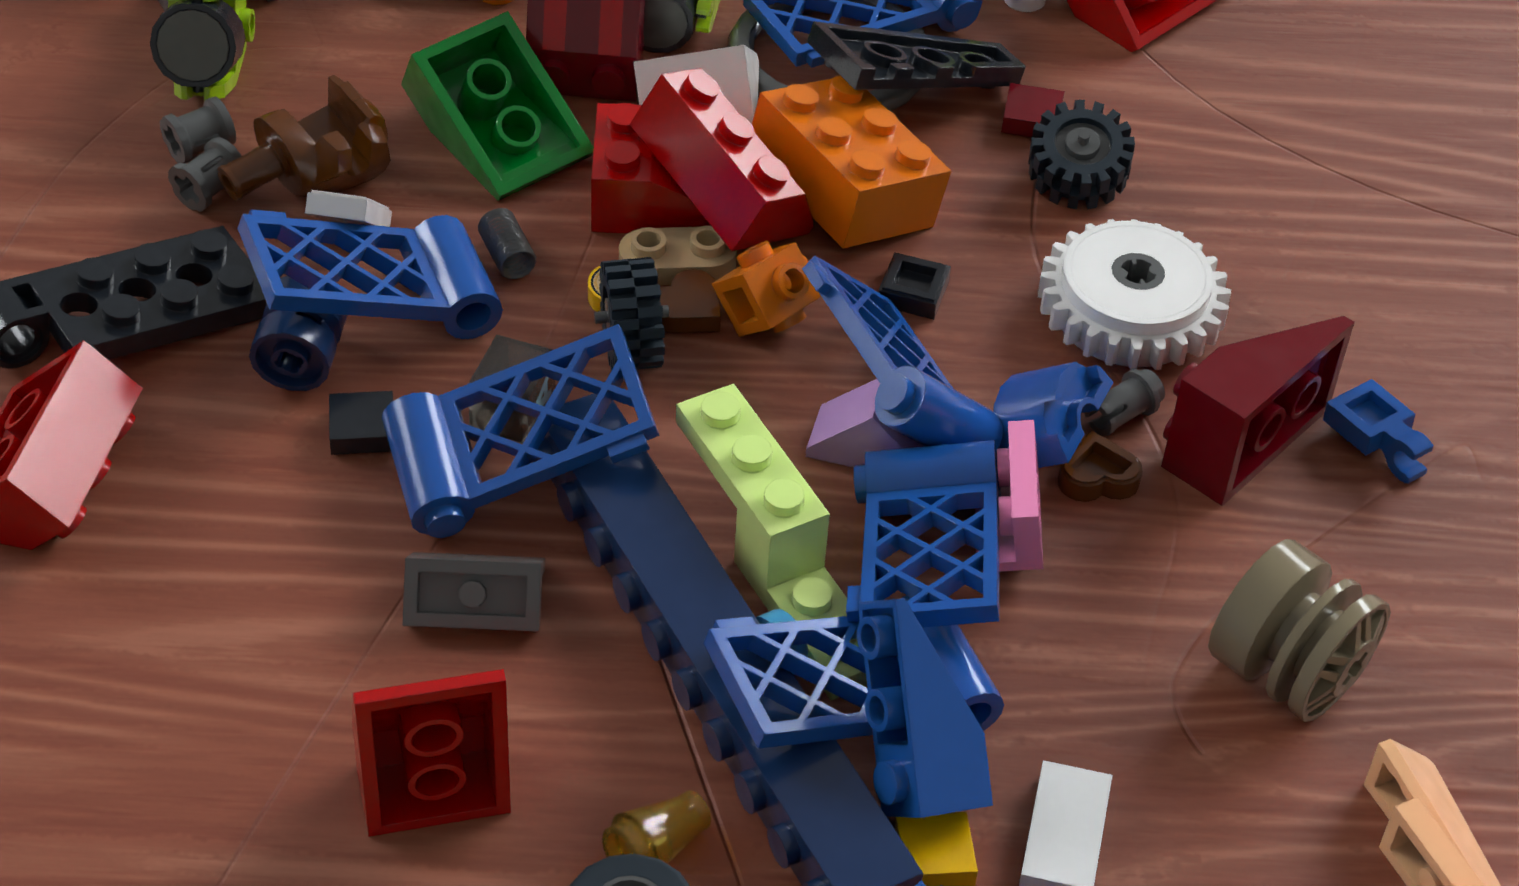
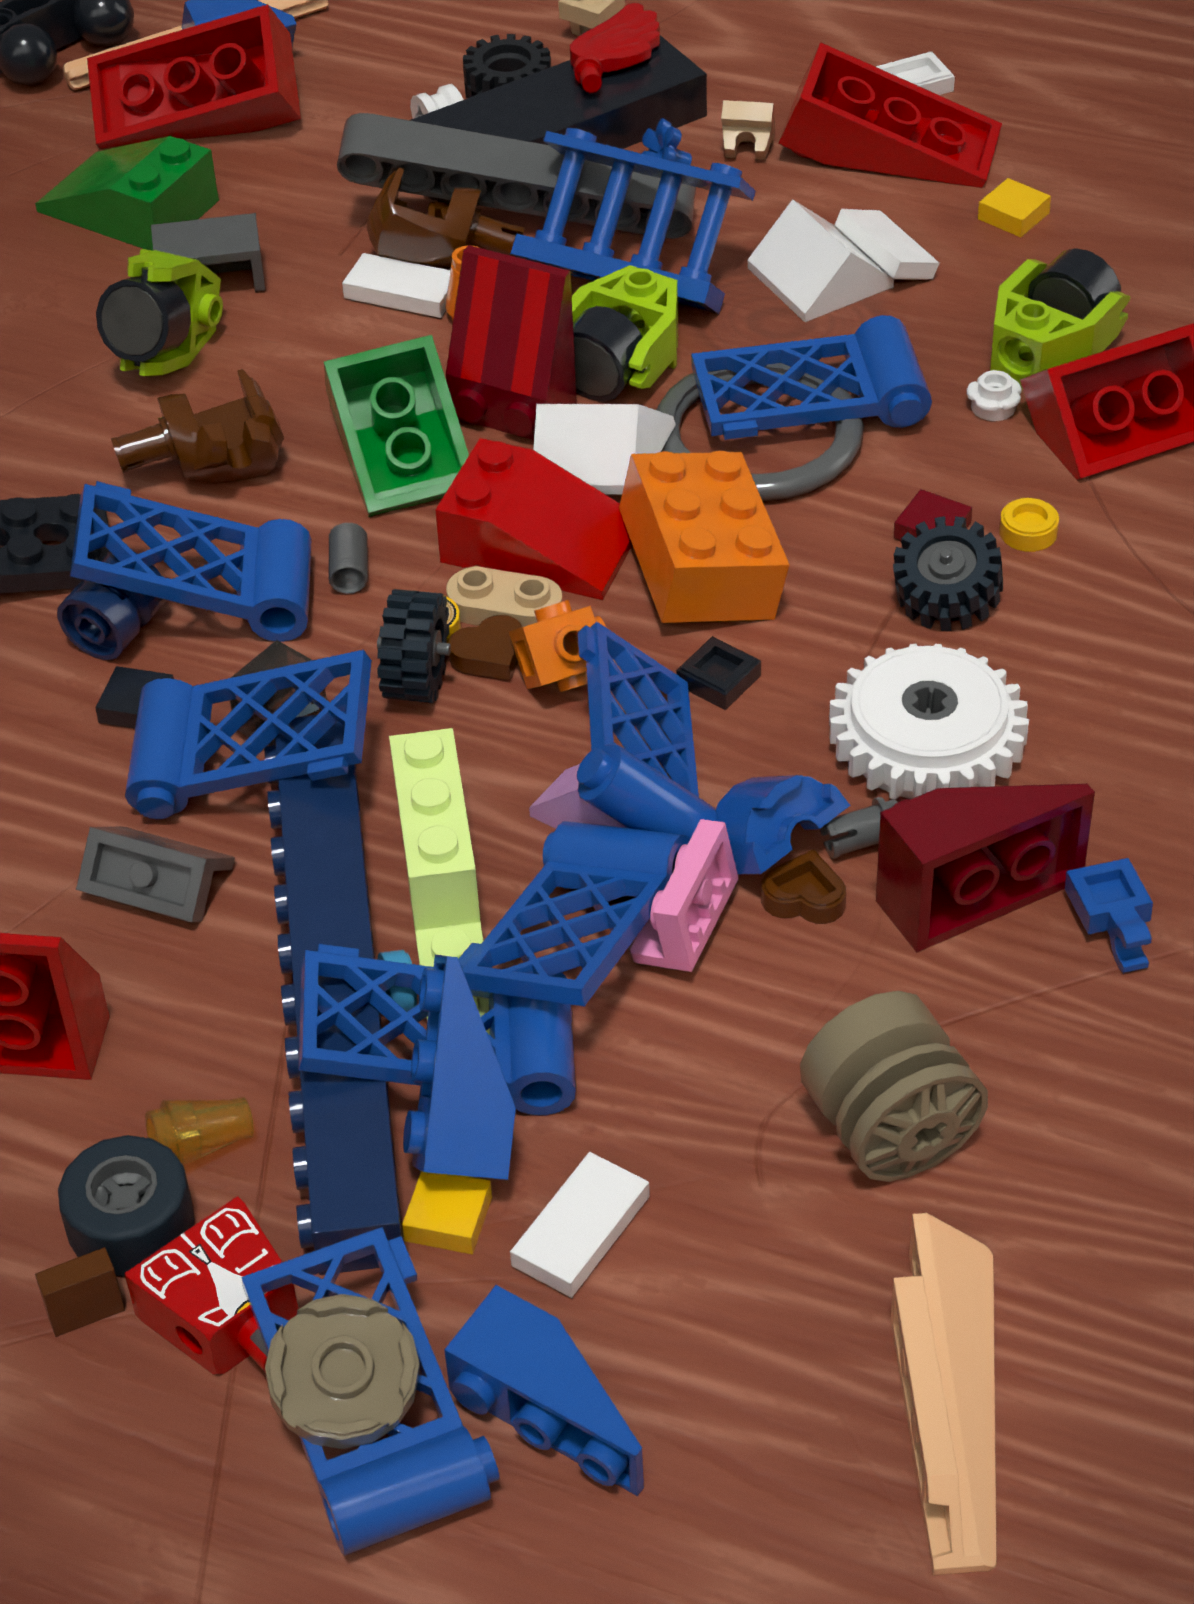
camera: 25 degrees right, 0 degrees up
dark grey bush [160,96,236,163] -> none
dark grey bush [168,137,242,212] -> none
white tile [305,190,392,227] -> none
red slope [630,68,814,251] -> none
black wing [807,21,1026,90] -> none
none -> yellow tile [999,498,1059,552]

